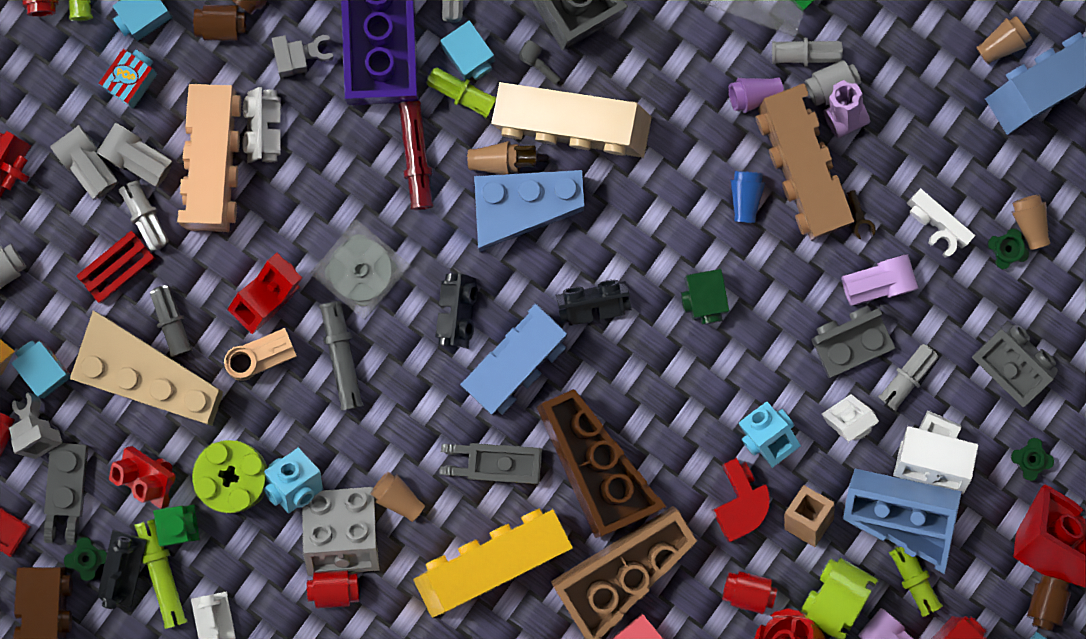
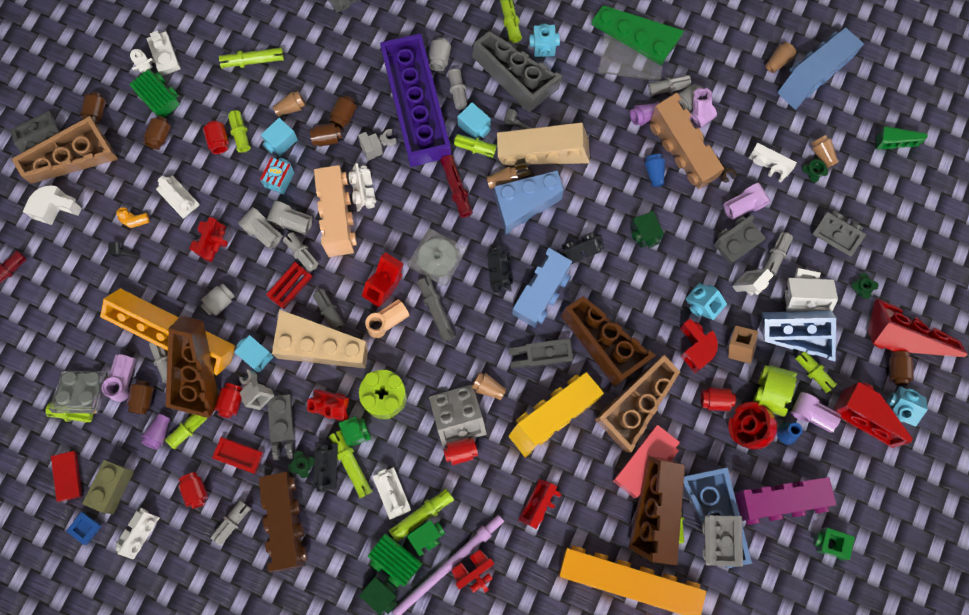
camera: 10 degrees left, 10 degrees down
medium azure brick [263,448,323,514] -> none

